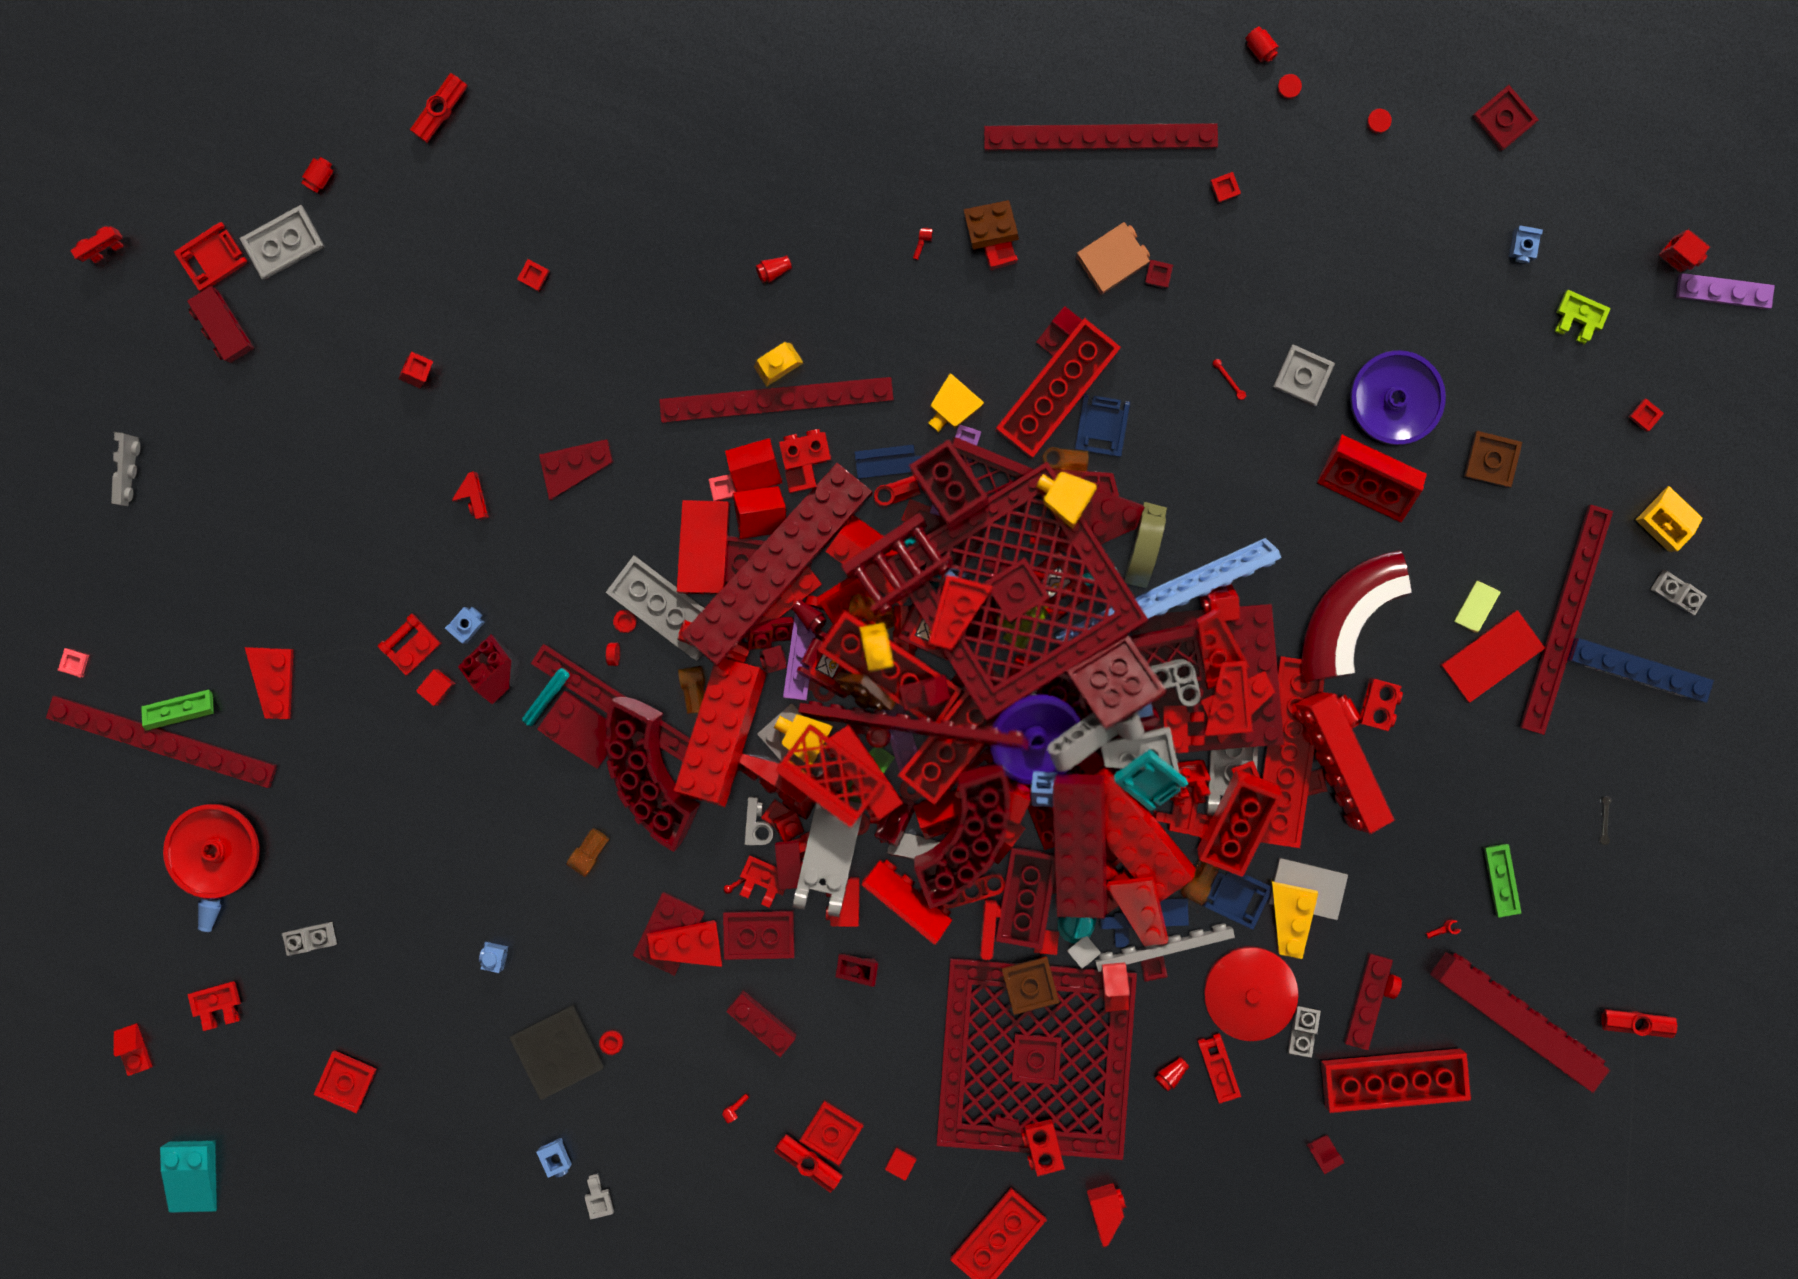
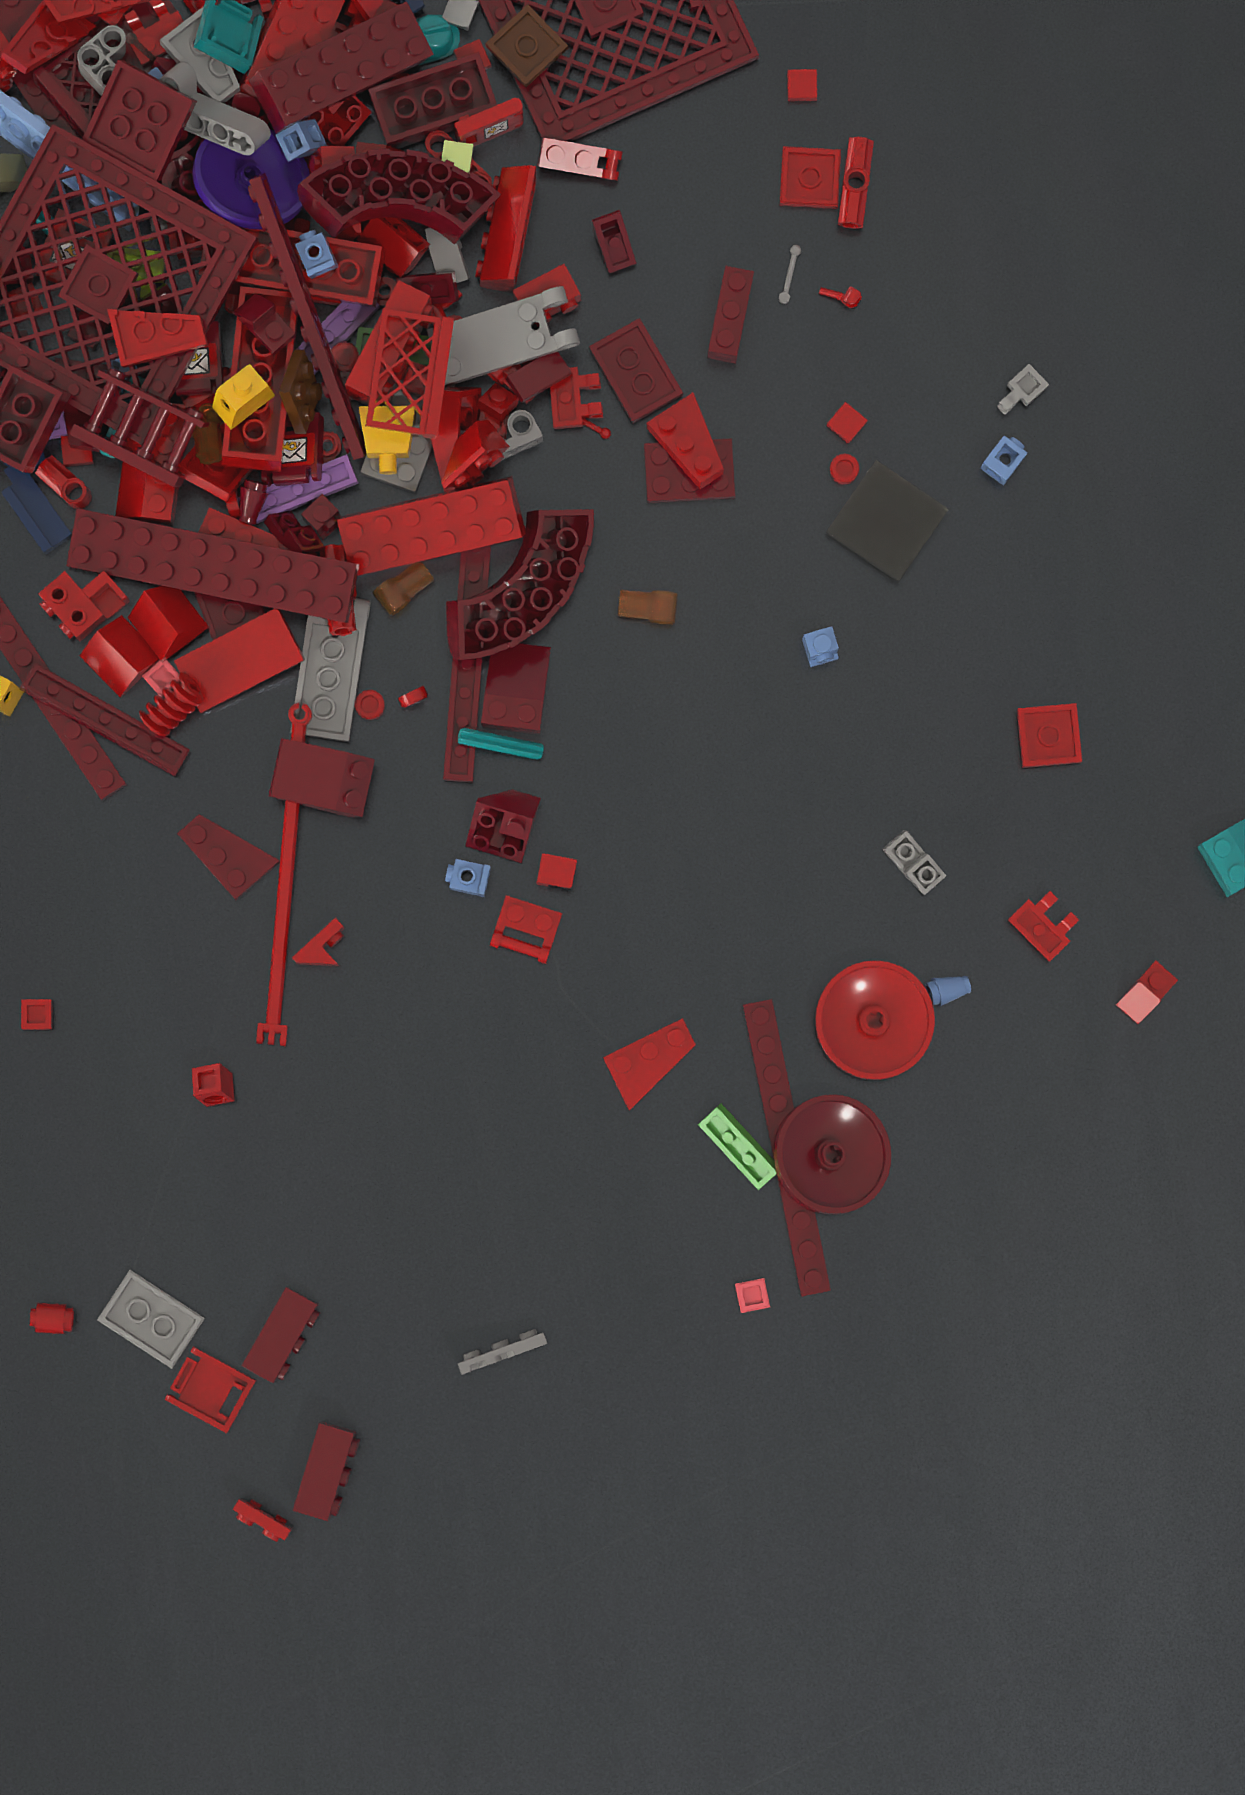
camera: 125 degrees left, 5 degrees down
none -> dark red tile [19,663,190,777]
none -> clear smoke hinge [126,33,156,63]
none -> red piece [139,672,204,737]
none -> red hinge [256,703,312,1046]
none -> dark red slope [269,739,375,817]
none -> dark red piece [293,1421,360,1521]
none -> medium blue brick [295,230,338,279]
none -> yellowish green tile [441,140,474,174]
none -> red slope [441,419,510,488]
none -> plate [537,137,623,181]
none -> dark red dish [774,1094,891,1214]
none -> light grey hinge [778,245,801,304]
none -> red tile [826,402,868,444]

